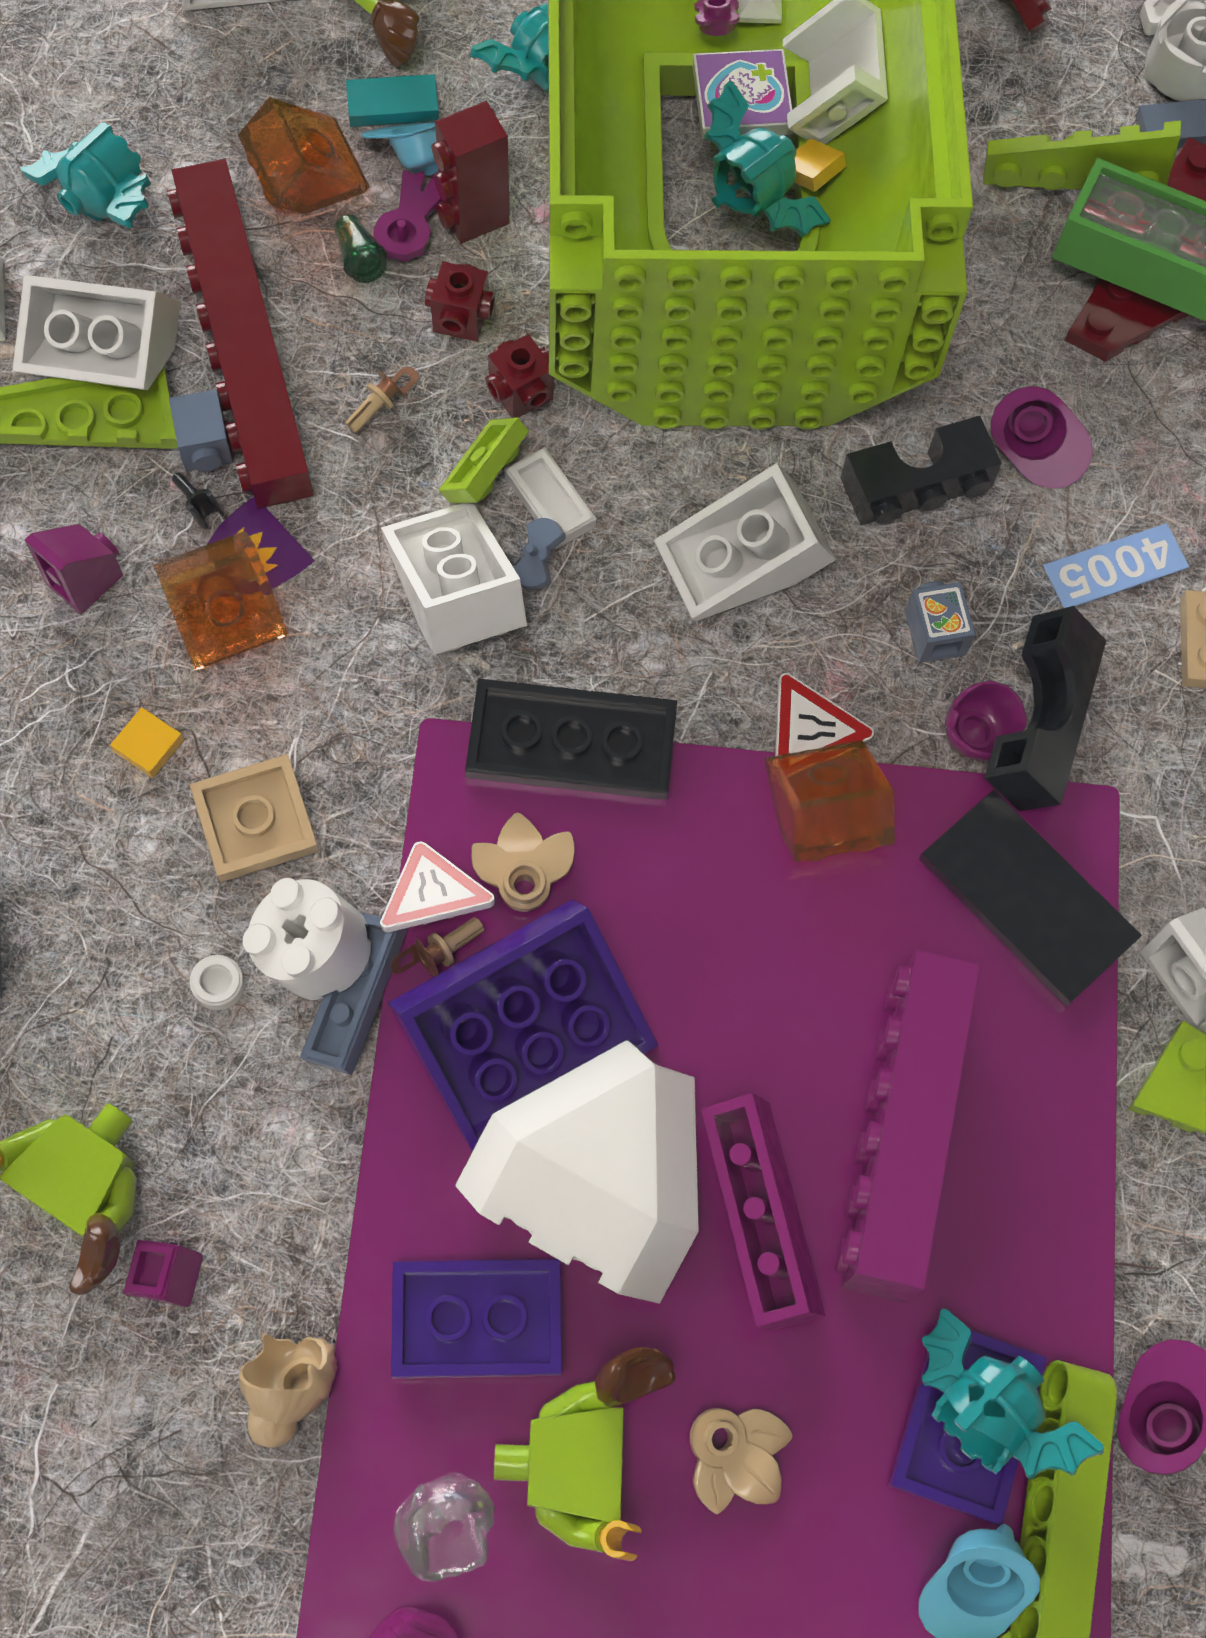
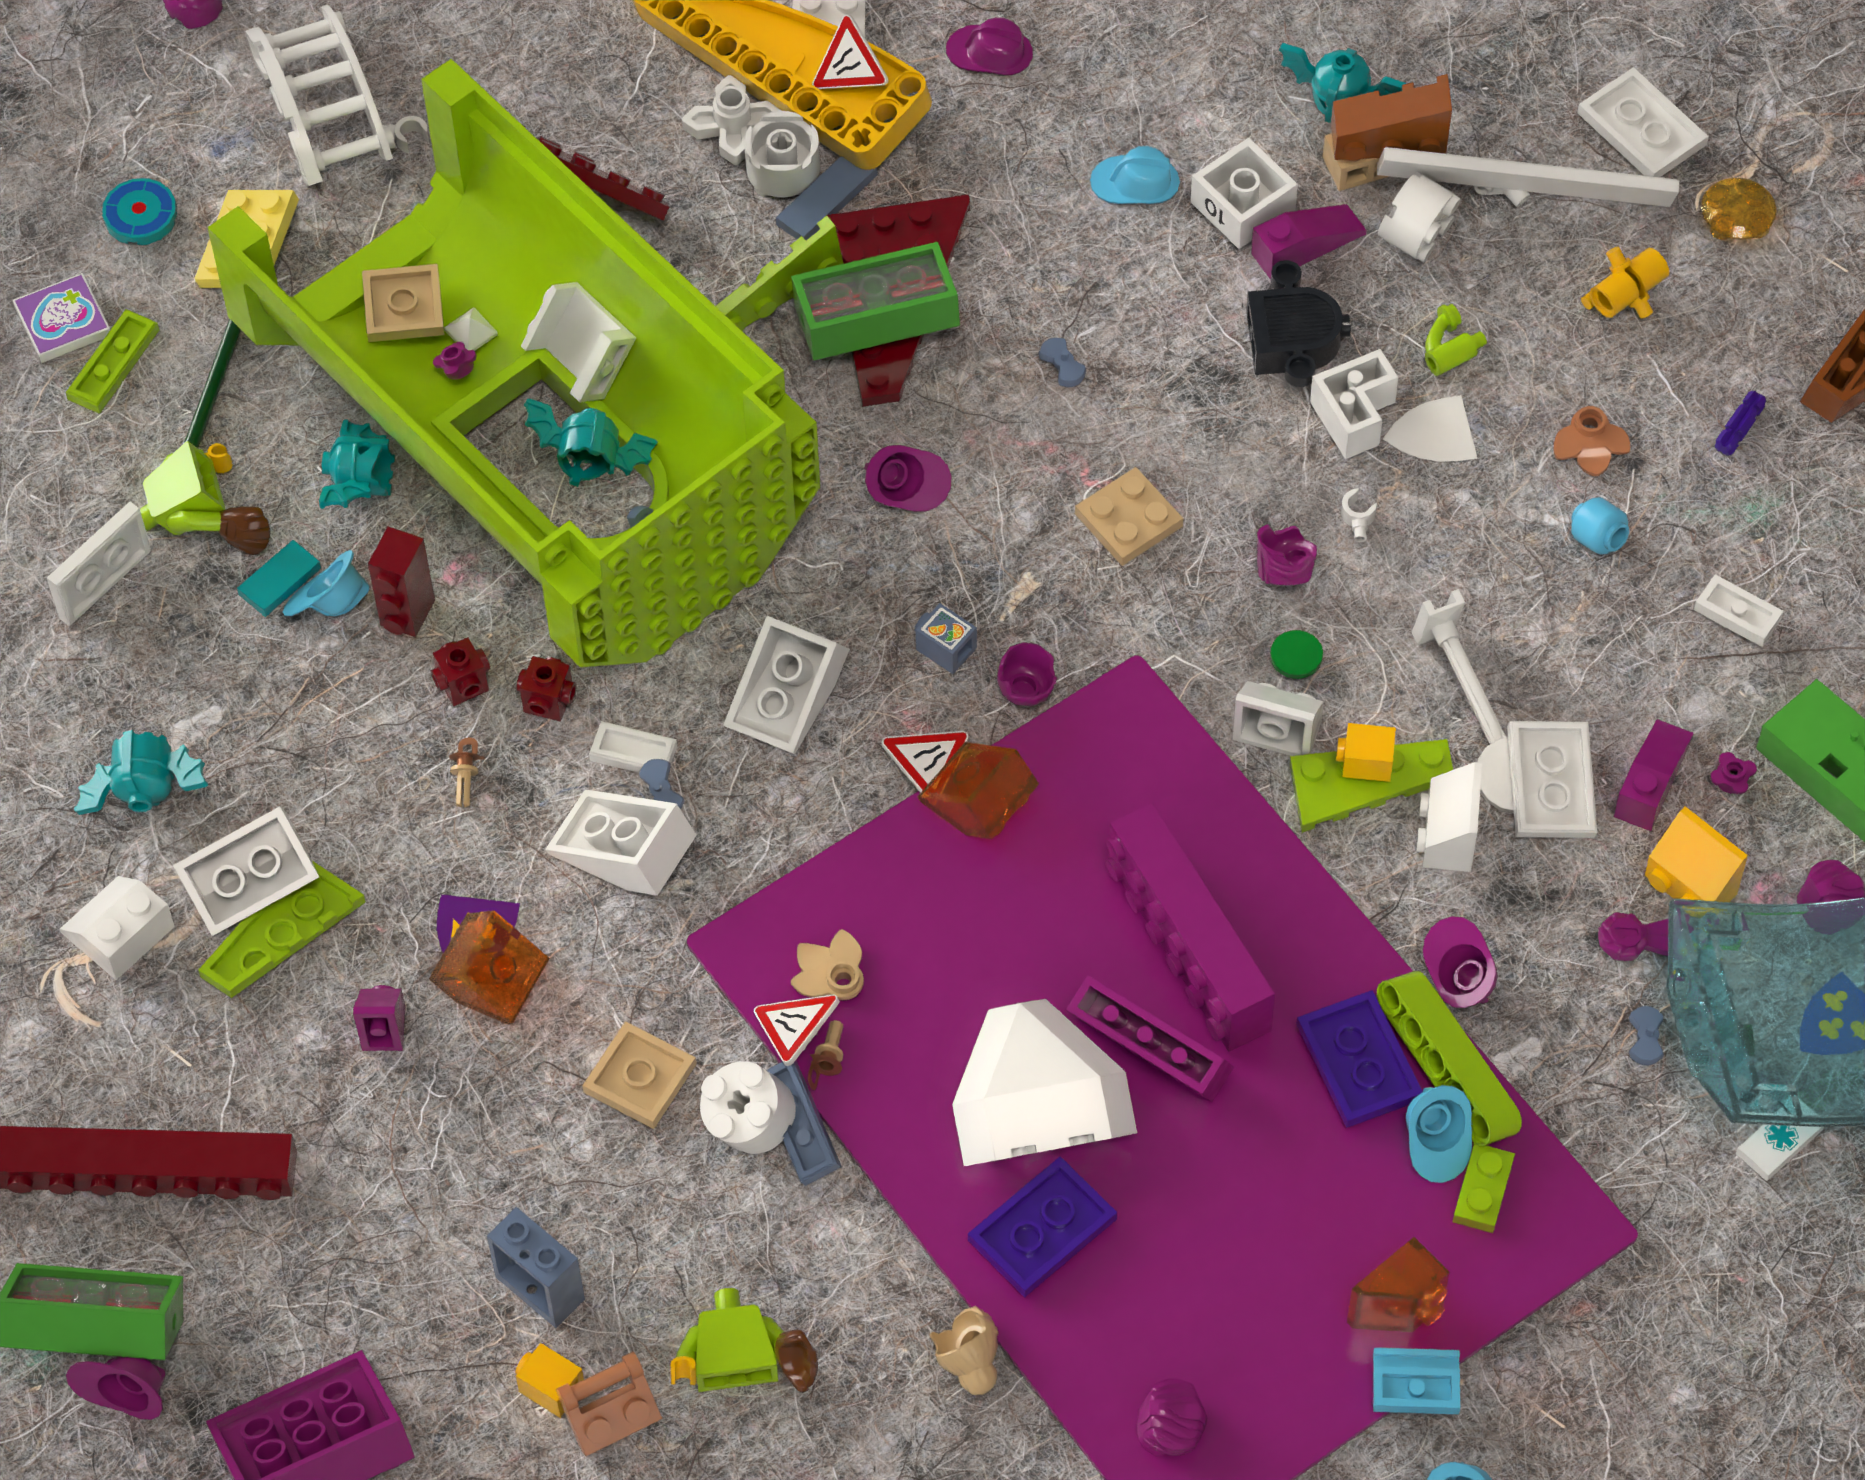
camera: 35 degrees left, 10 degrees down
yellow tile [110,707,184,778] -> none
magenta slope [123,1240,203,1307] -> none
dark red brick [167,158,314,509] -> none
sand blue brick [169,389,233,472] -> none
black hand [172,472,225,529] -> none
white tile [190,955,245,1010] -> none
clear orange slope [238,97,370,214] -> none
clear green cone [334,214,387,283] -> none
magenta piece [373,170,440,263] -> none
dark purple slope [388,900,658,1152] -> none
clear hair [393,1472,495,1581] -> none
lime plate [438,418,529,503] -> none
black tile [465,678,678,800] -> none
lime torso [494,1347,675,1561] -> none
tan plate [690,1408,793,1514] -> none
tile [692,49,793,139] -> none
yellow tile [794,138,847,192] -> none
black arch [840,416,1002,526] -> none
black tile [919,789,1142,1007] -> none
teal helmet [922,1309,1104,1479] -> none
black arch [984,606,1107,811] -> none
light blue sticker [1043,523,1189,608] -> none

